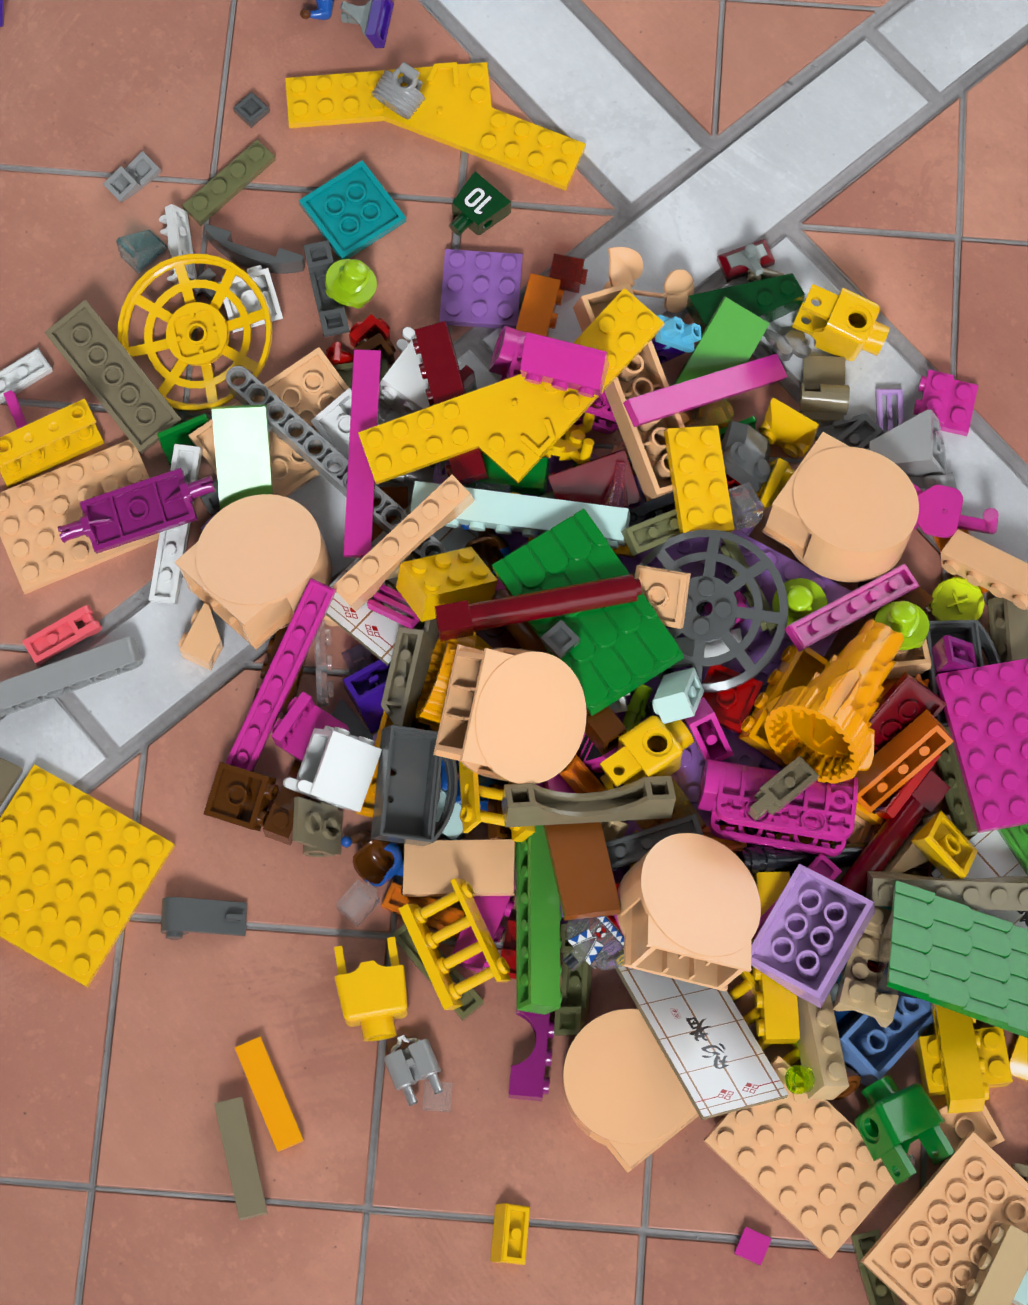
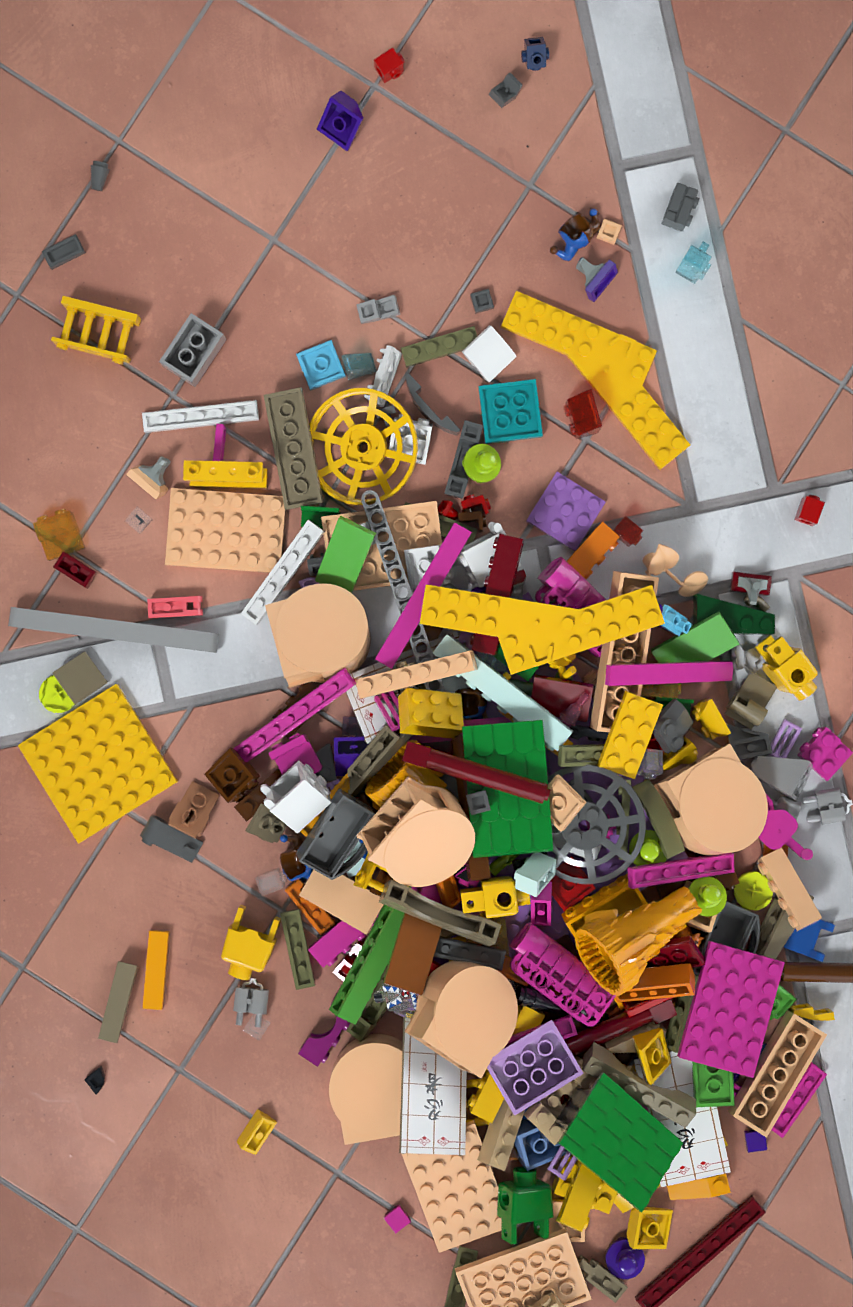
camera: 30 degrees right, 15 degrees up
magenta plate [58,468,216,554] -> none
light nougat slope [178,603,223,670] -> none
clear plate [314,620,334,706] -> none
light grey piece [371,62,425,120] -> none
yellow fence [398,878,511,1010] -> none
dark green torso [449,171,511,236] -> none
dark pink slope [520,332,609,398] -> none
dark tan hinge [748,756,819,821] -> none
clear neon green tile [785,1065,815,1094] -> none
magenta slope [932,635,977,674] -> none
none -> black tile [84,1066,105,1095]
none -> nougat piece [168,781,220,839]
none -> medium azure tile [296,340,346,391]
none -> white slope [462,325,517,382]
none -> lavender tile [548,1146,577,1181]
none -> clear red slope [563,389,602,439]
none -> olive slope [632,779,685,859]
none -> red brick [794,495,825,526]
none -> light grey piece [802,787,853,825]

